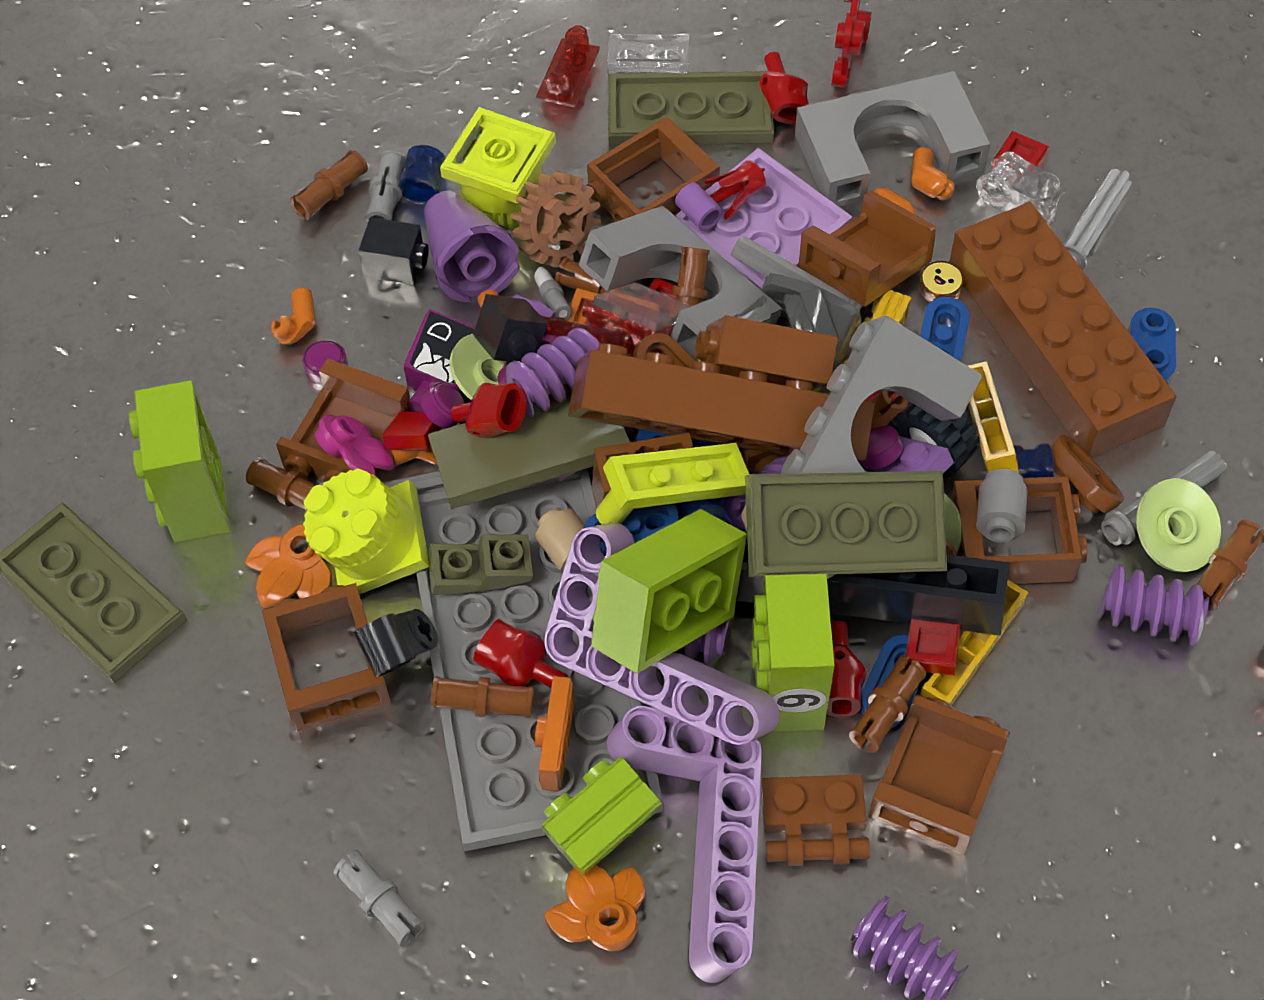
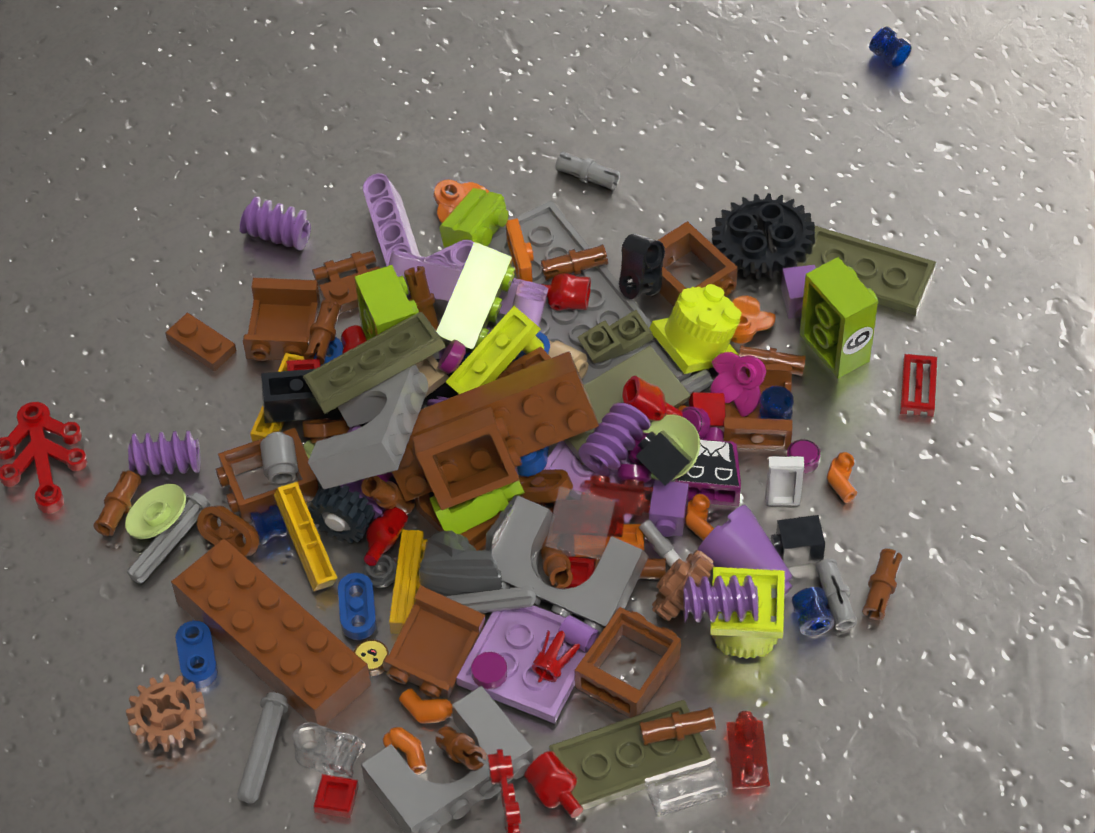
camera: 160 degrees right, 5 degrees down
none -> nougat gear [126,674,207,752]
none -> dark orange plate [165,312,237,372]
none -> dark orange pin [404,266,439,331]
none -> dark orange pin [435,726,487,770]
none -> magenta piece [437,339,466,374]
none -> magenta piece [471,652,507,689]
none -> dark orange pin [639,707,716,745]
none -> medium lavender piece [683,575,758,623]
none -> black gear [712,193,815,279]
none -> clear blue wheel [759,386,794,420]
none -> white tile [765,457,804,506]
none -> medium lavender brick [781,265,816,319]
none -> red tile [900,354,937,417]

